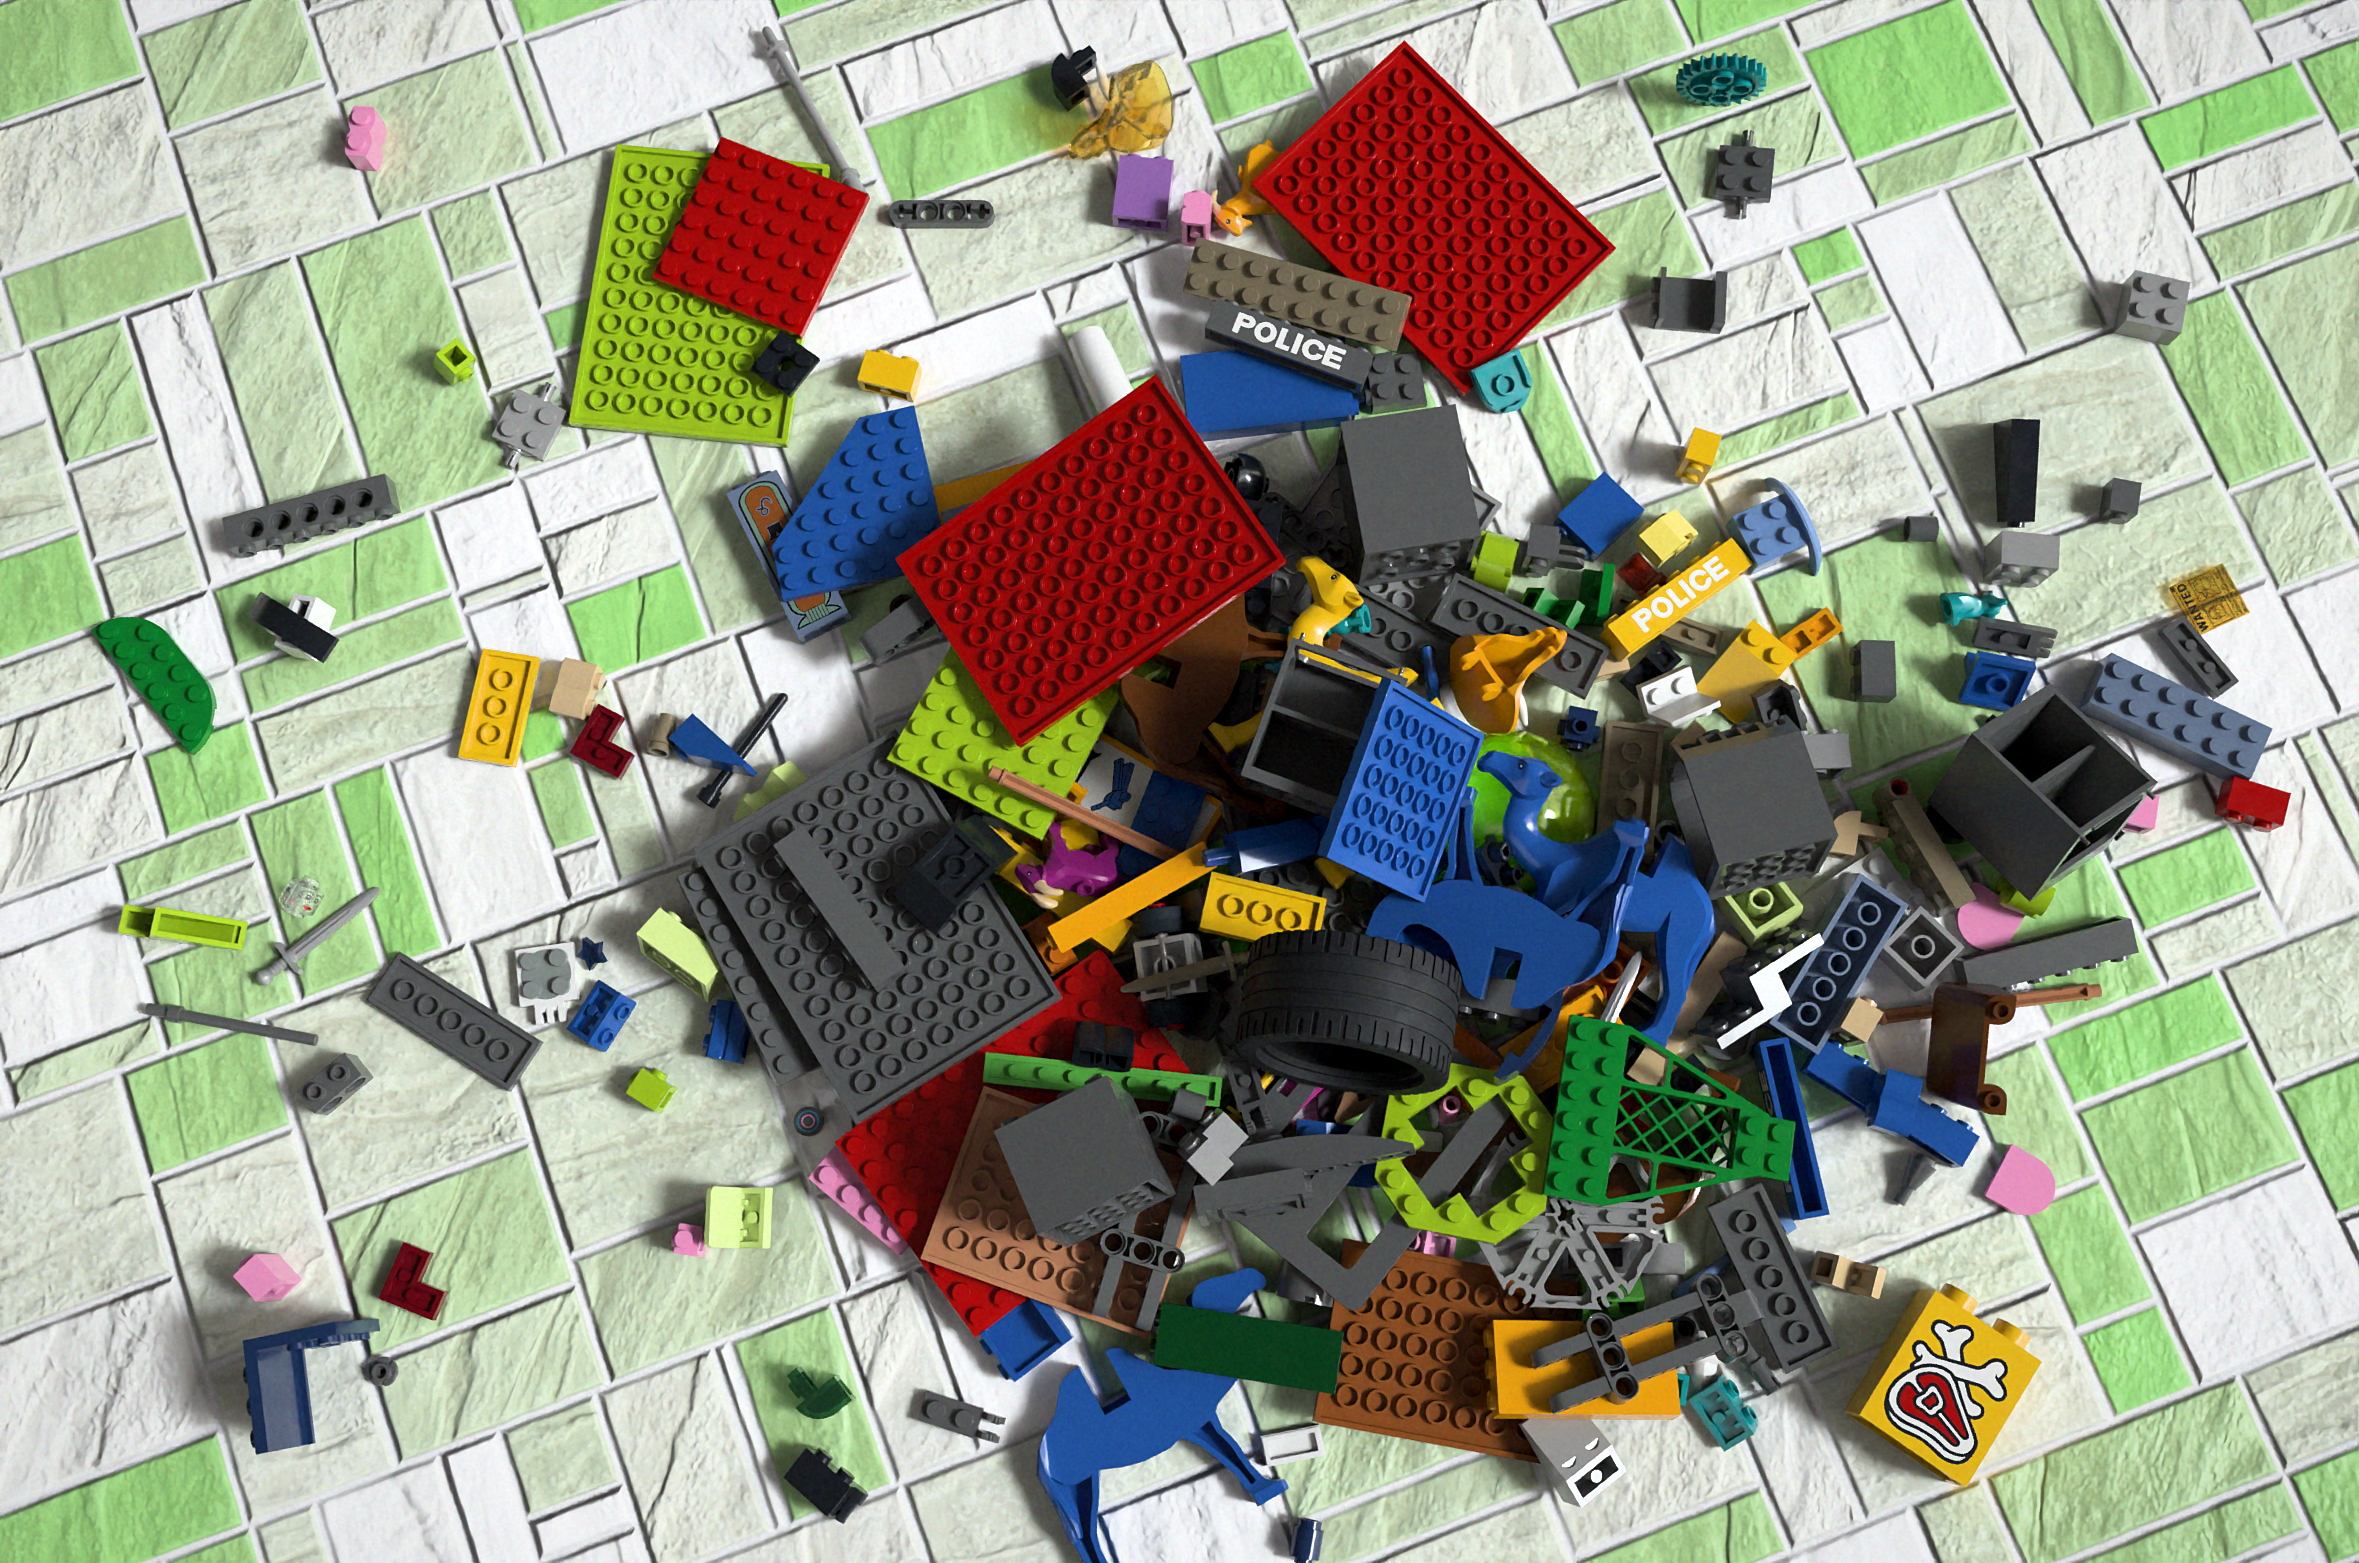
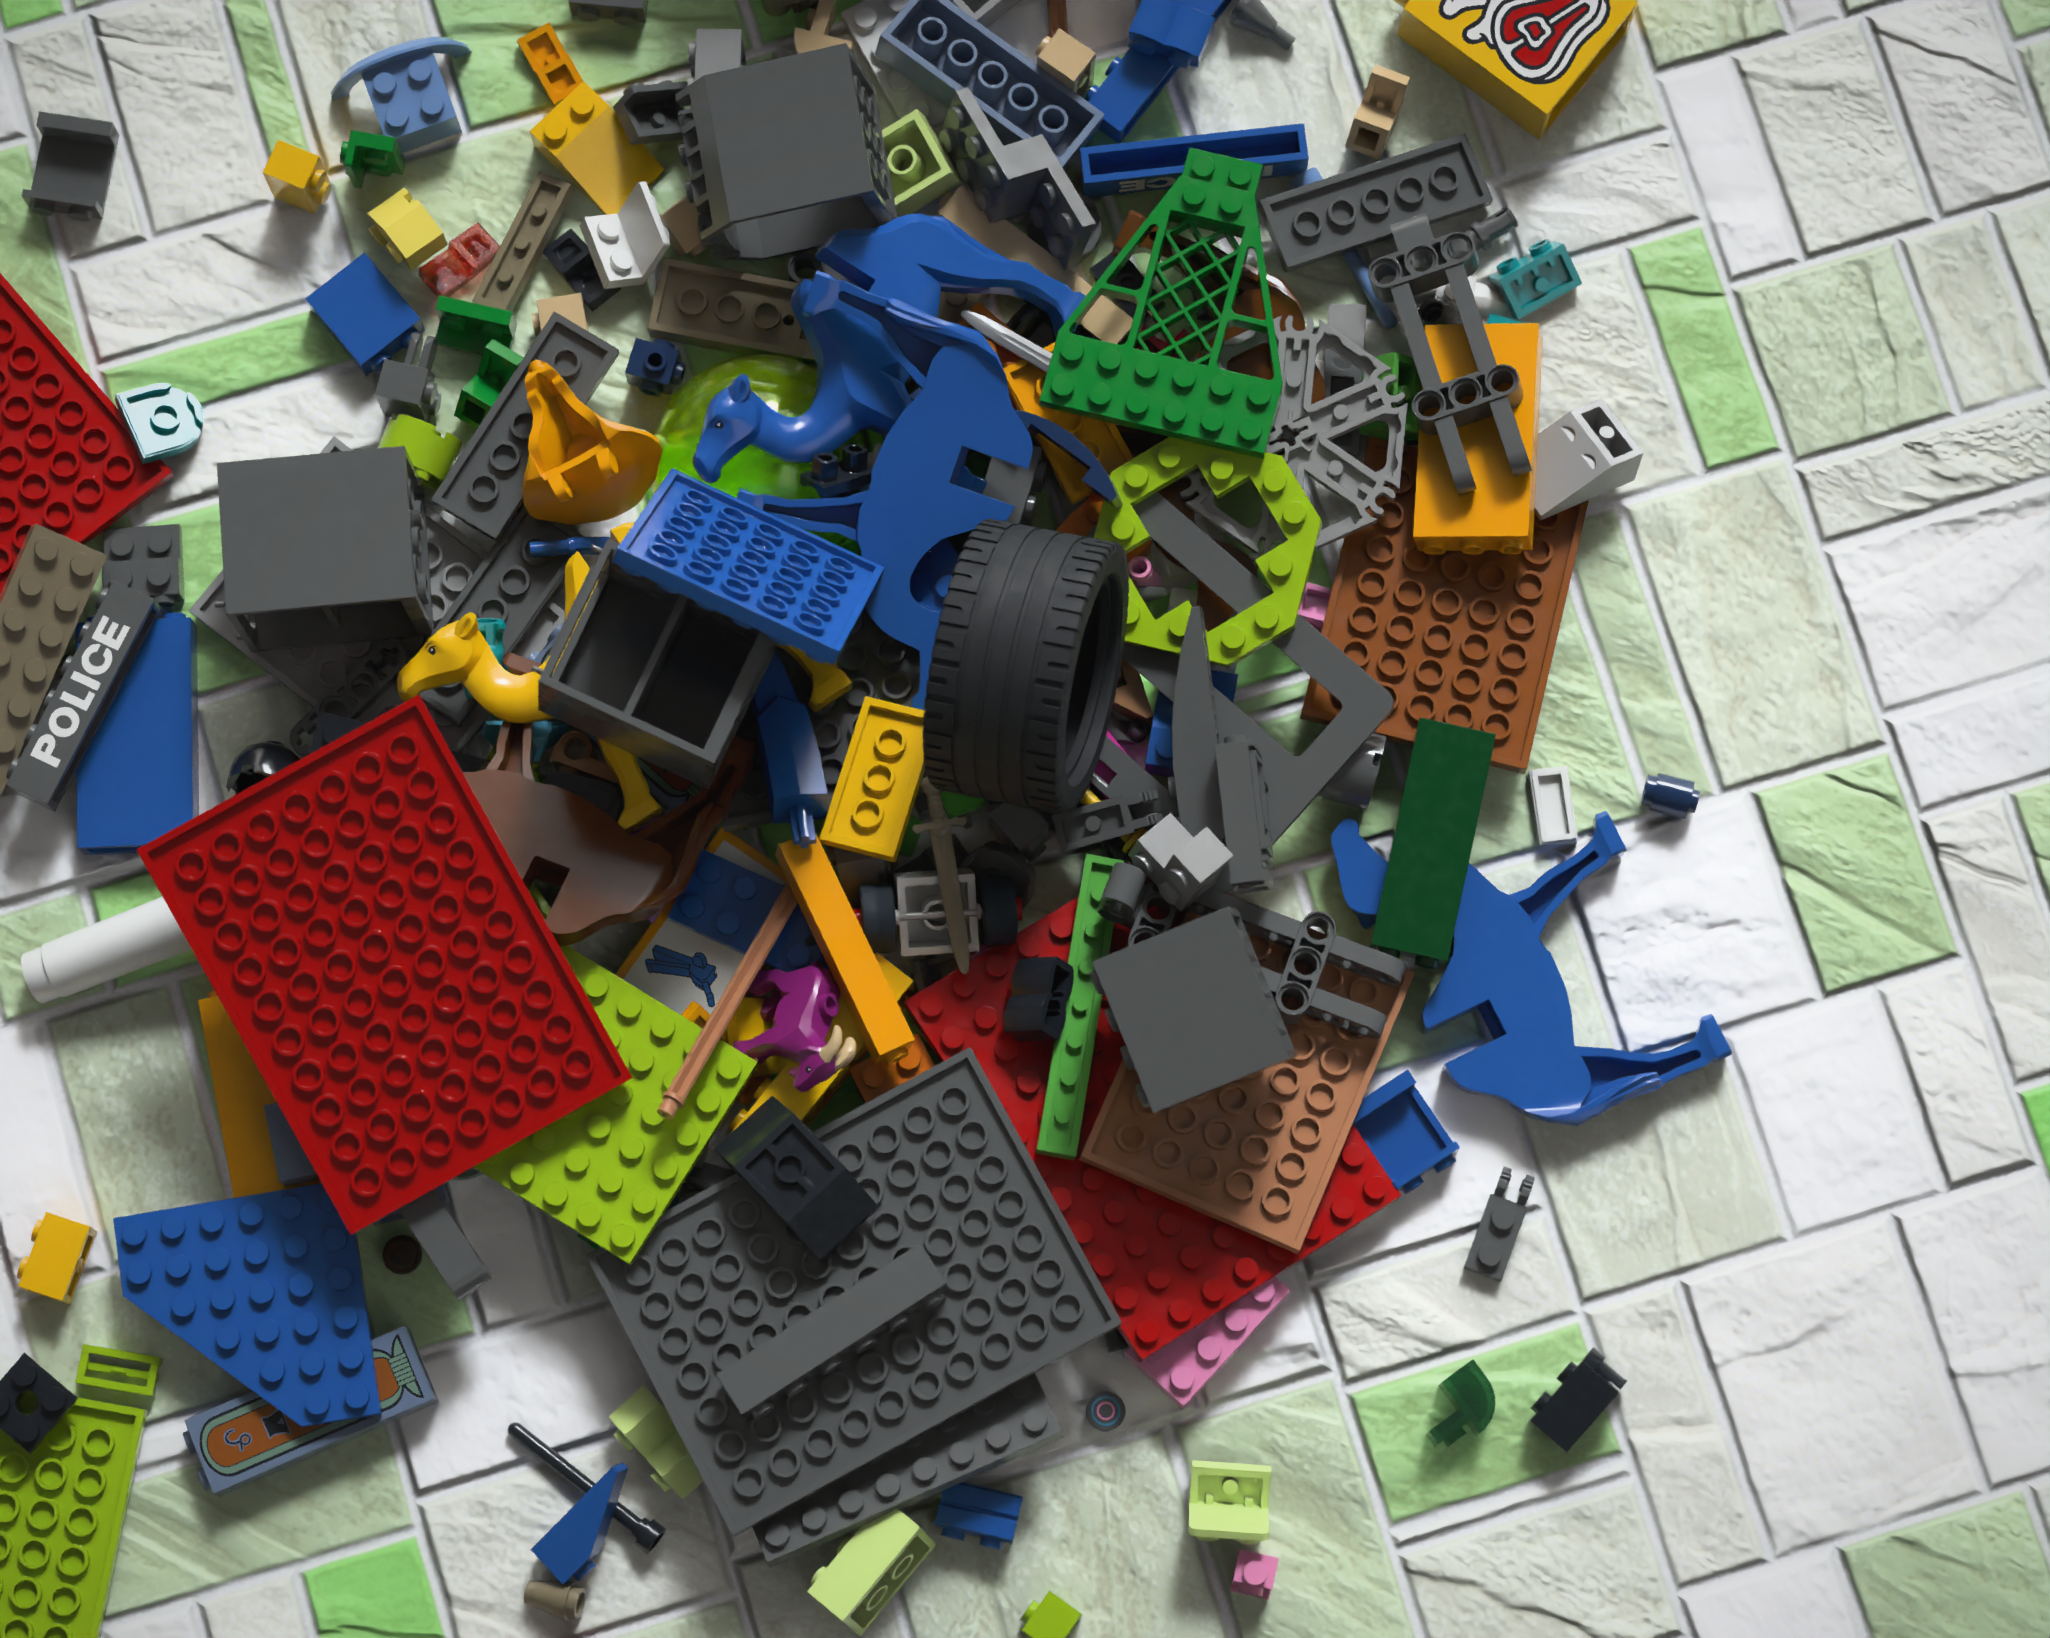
camera: 90 degrees left, 0 degrees up
yellow brick [1599,538,1753,663] -> none
none -> lime tile [75,1344,163,1397]
none -> green bracket [340,130,406,189]

